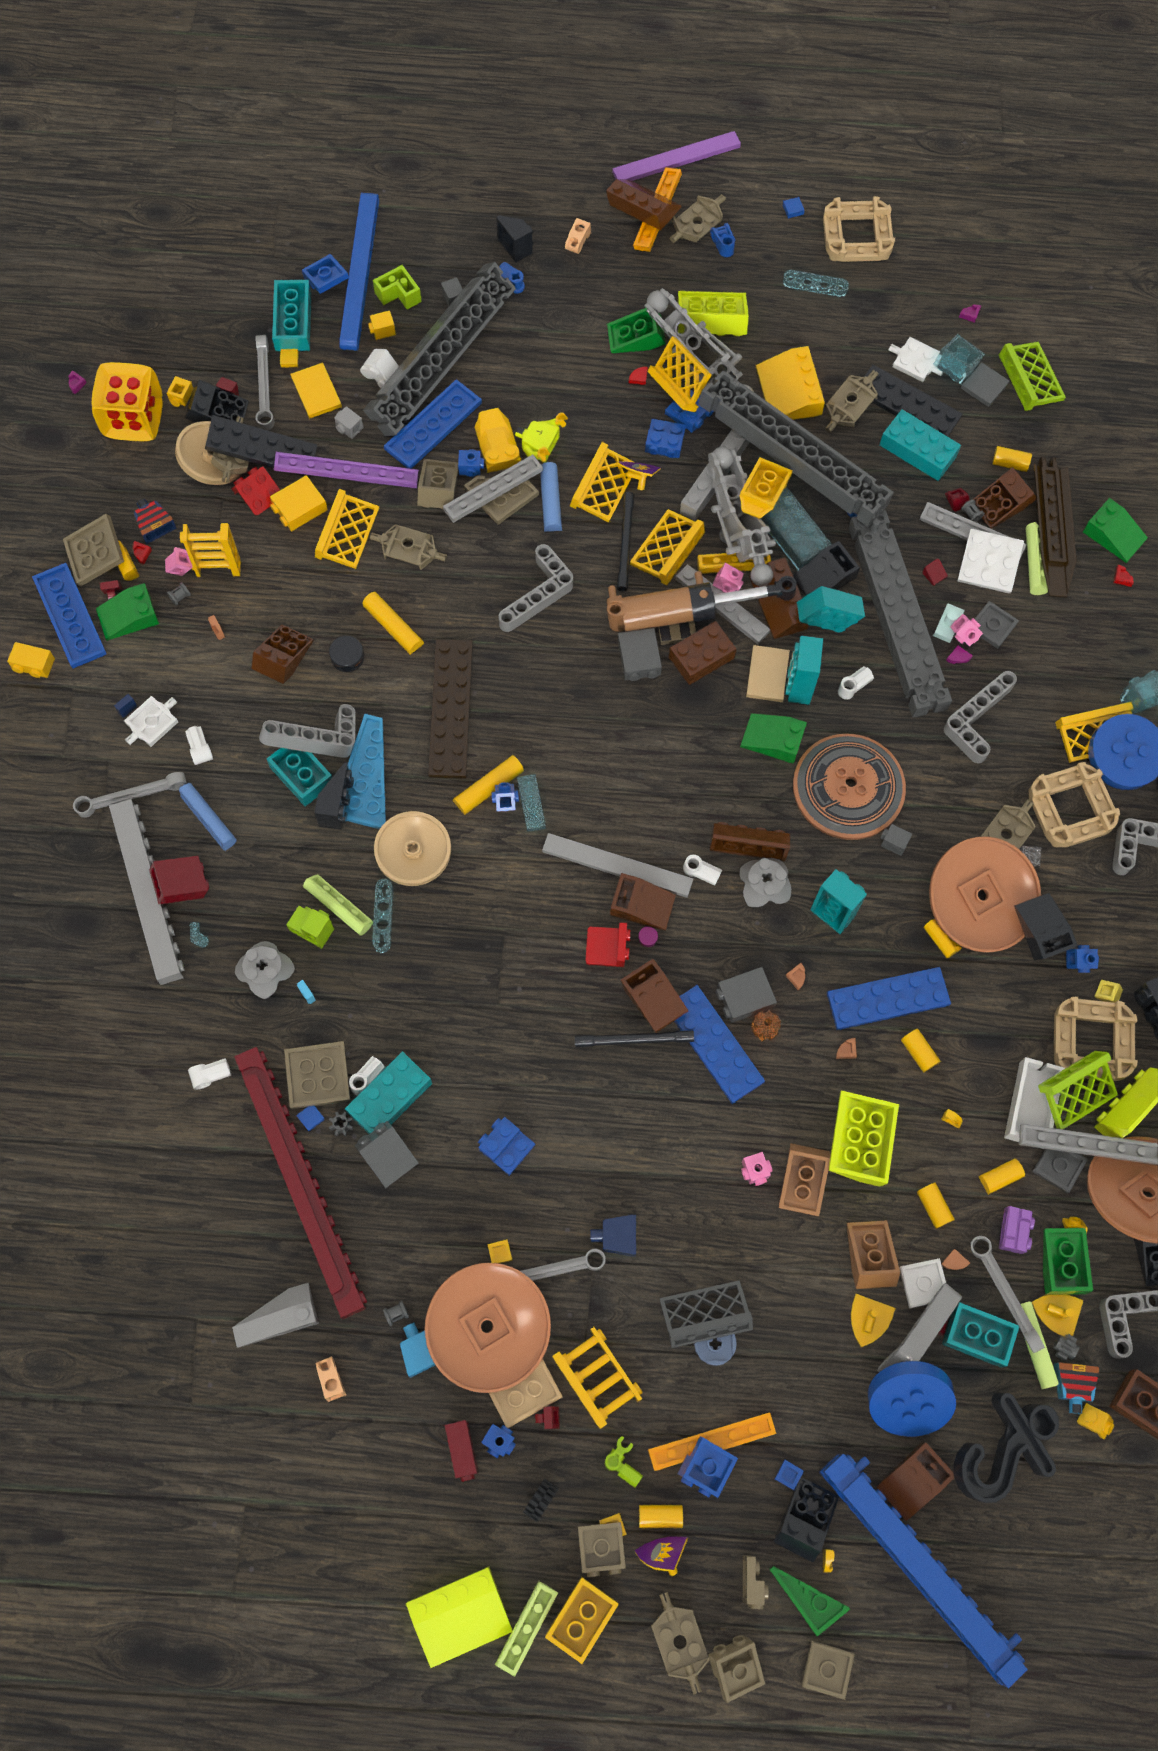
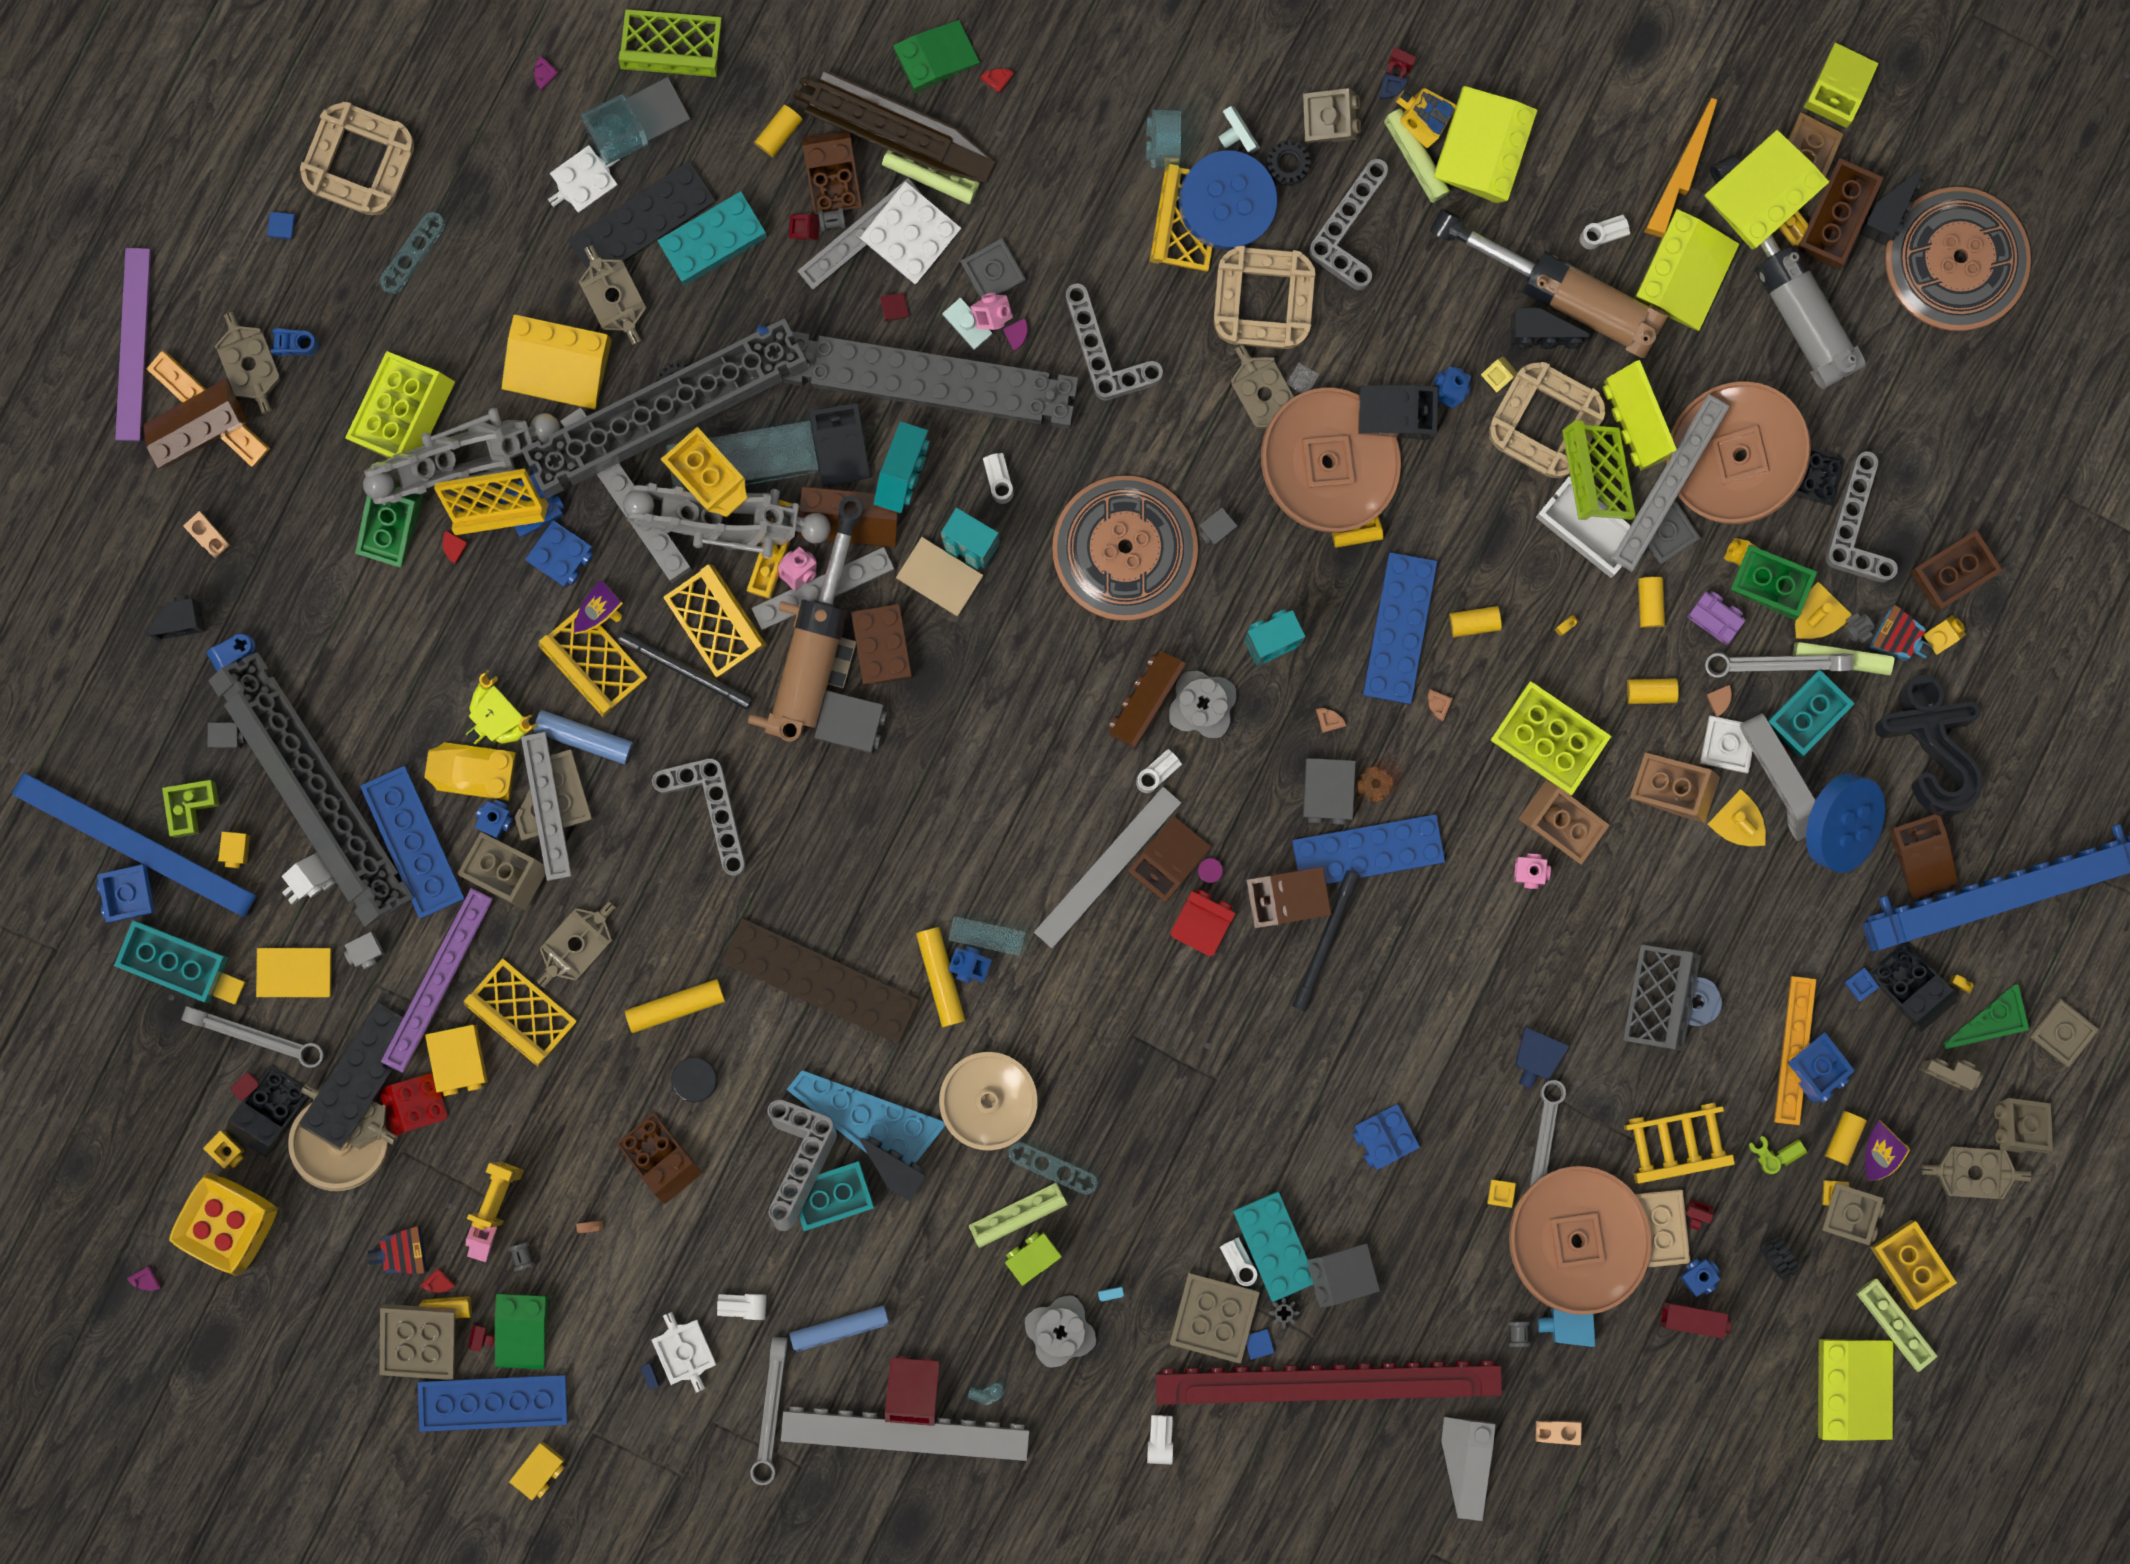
camera: 65 degrees left, 15 degrees up
green slope [740,713,807,764] -> none

